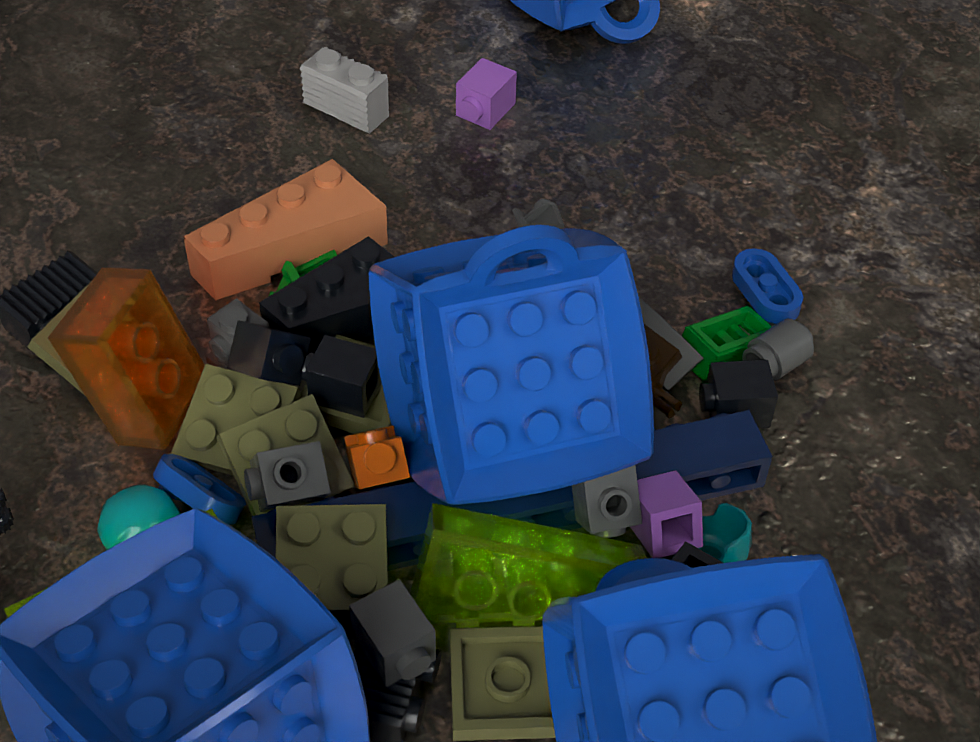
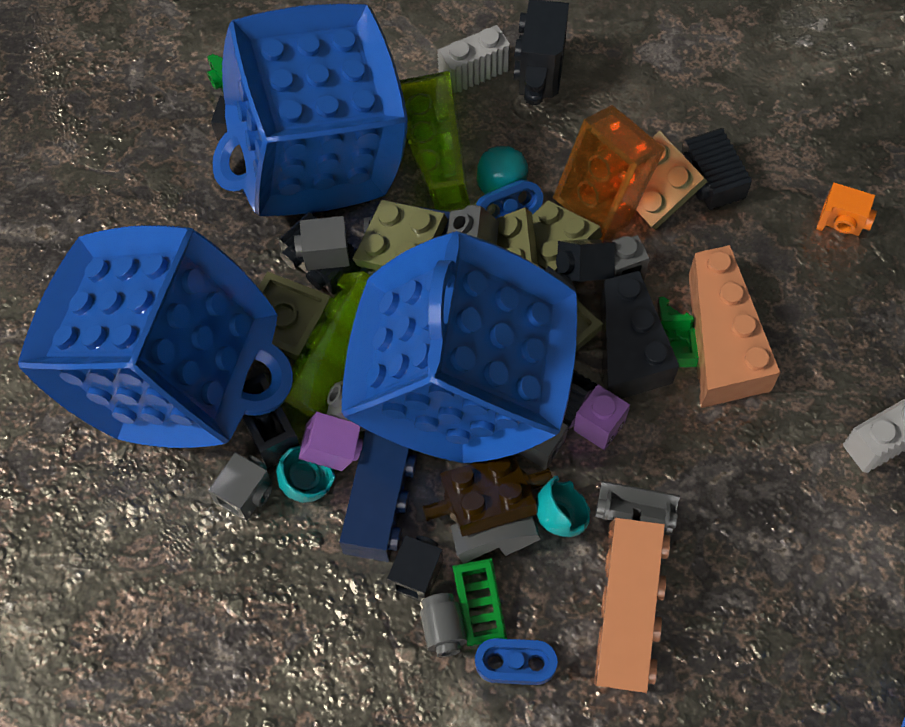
camera: 120 degrees right, 15 degrees up
medium lavender brick [456,58,517,130] -> none
none -> nougat wedge [594,518,670,693]
none -> orange brick [816,182,877,236]

